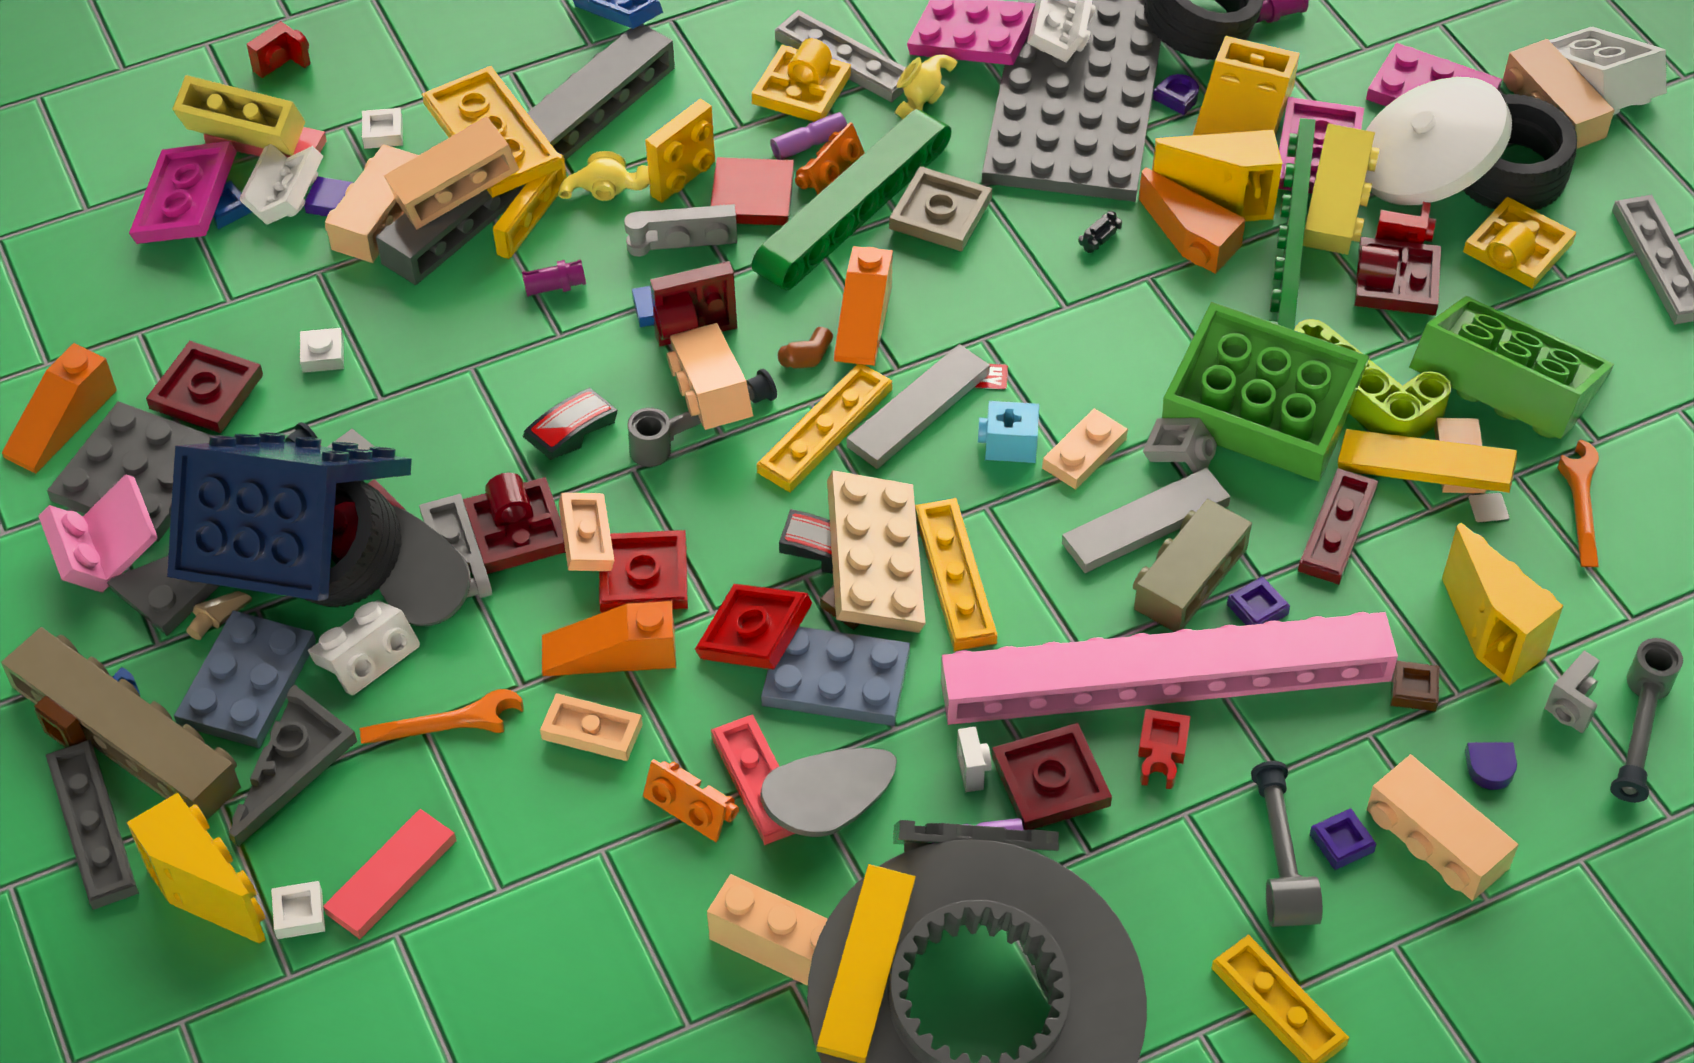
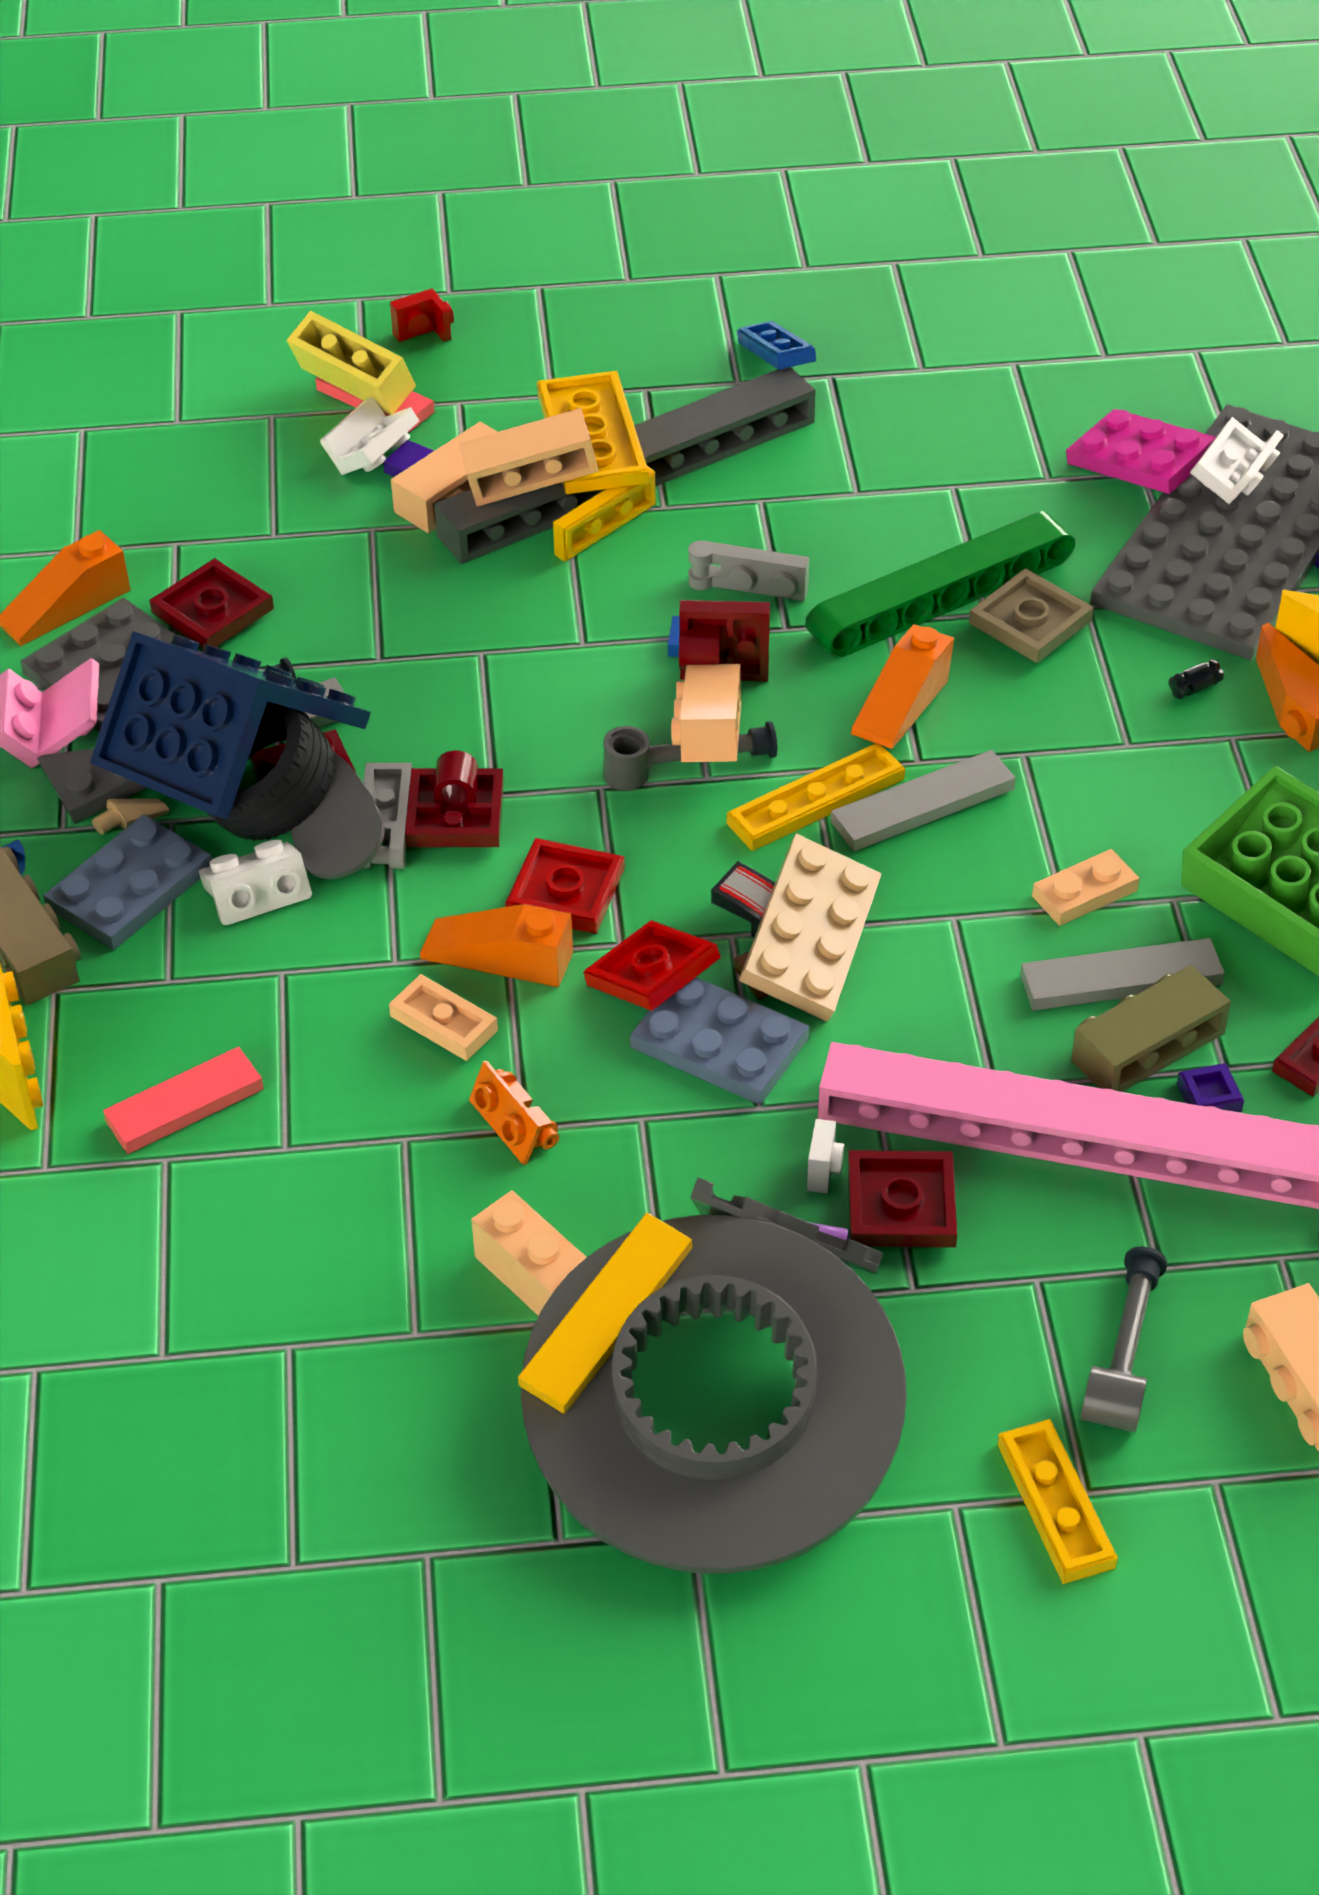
camera: 20 degrees right, 5 degrees down
dark pink plate [129,141,237,244] -> none
blue tile [213,180,252,229] -> none
dark grey wing [229,685,357,847] -> none
white plate [271,881,325,939] -> none
white plate [300,328,344,373] -> none
orange piece [359,689,524,744] -> none
white plate [362,108,403,149] -> none
magenta pin [522,259,586,297] -> none
slope [523,388,618,460] -> none
light yellow piece [558,151,650,201] -> none
light nougat plate [559,493,614,571] -> none
yellow plate [645,98,715,203] -> none
tile [711,157,794,225] -> none
coral tile [711,714,795,845] -> none
yellow plate [752,38,851,122] -> none
shield [760,748,897,837] -> none
medium lavender piece [770,112,847,160] -> none
light grey tile [775,10,906,102] -> none
dark orange arm [778,327,833,368] -> none
orange hinge [795,122,865,195] -> none
light yellow piece [895,55,958,119] -> none
yellow tile [915,498,997,651] -> none
sticker [975,364,1008,389] -> none
medium azure brick [978,401,1039,463] -> none
red plate [1138,709,1191,789] -> none
light grey bracket [1143,418,1217,473] -> none
dark purple tile [1309,808,1377,870] -> none

